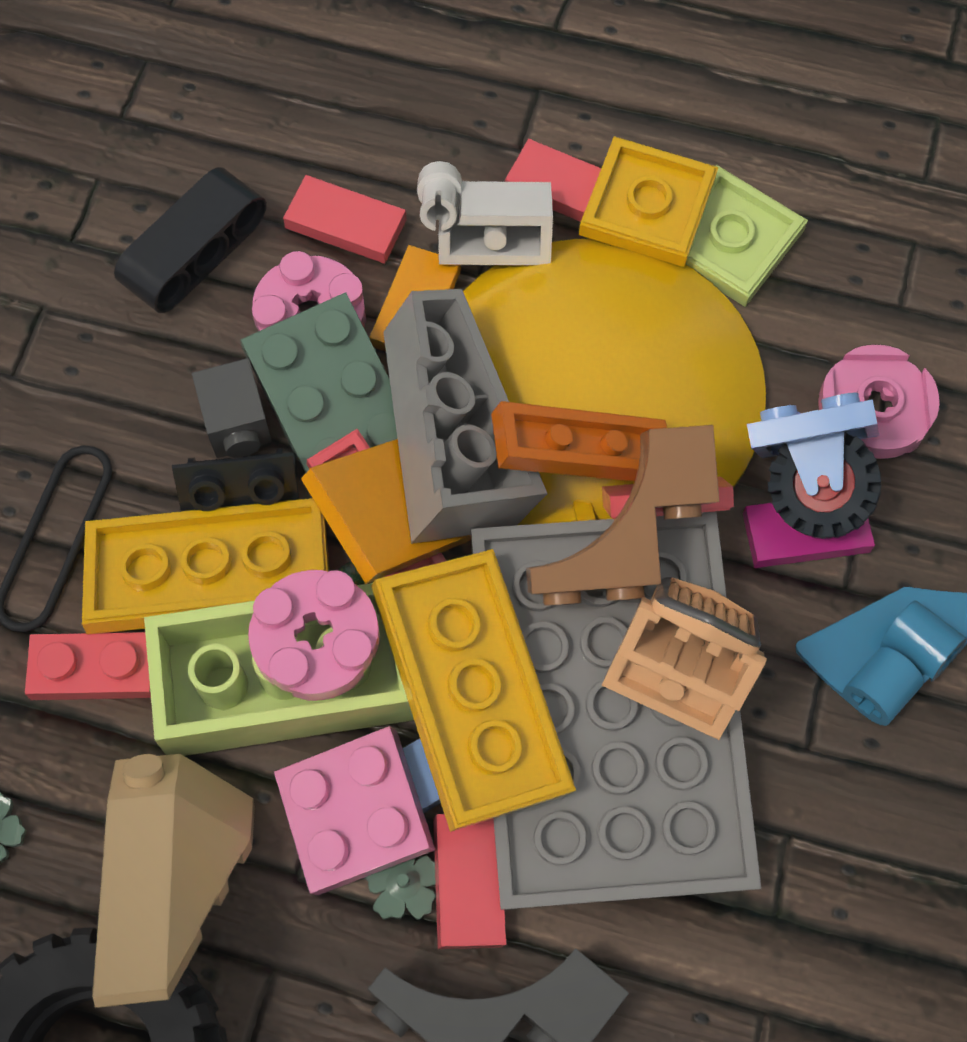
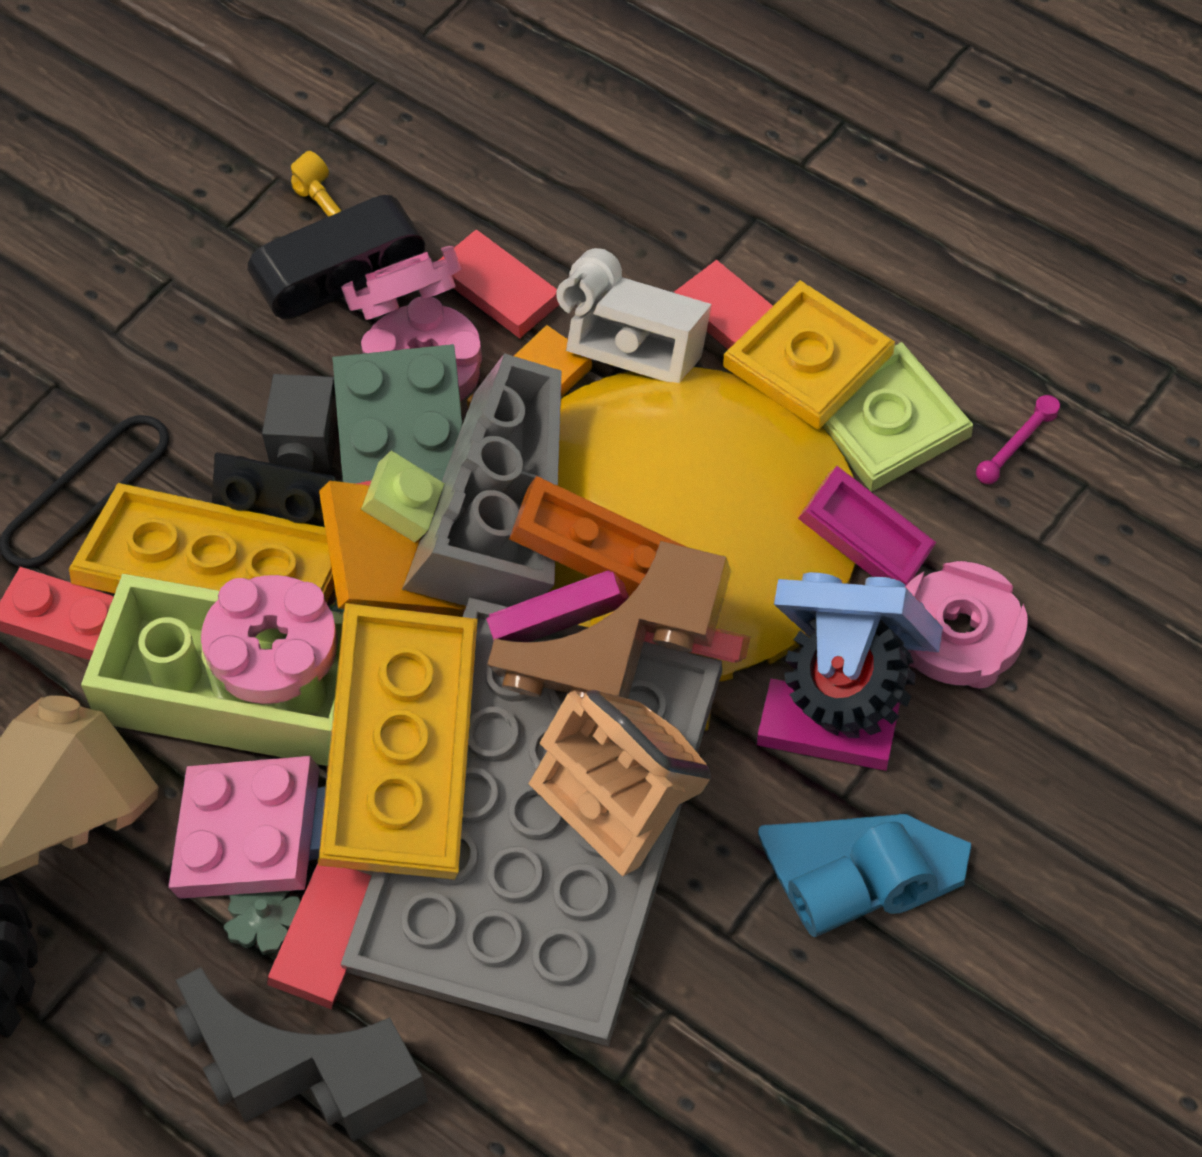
camera: 25 degrees right, 10 degrees down
none -> yellow hand [291,151,341,217]
none -> bright pink plate [341,246,462,320]
none -> yellowish green plate [361,450,445,542]
none -> dark pink tile [486,570,629,642]
none -> dark pink tile [798,466,937,586]
none -> dark pink hinge [976,395,1060,484]

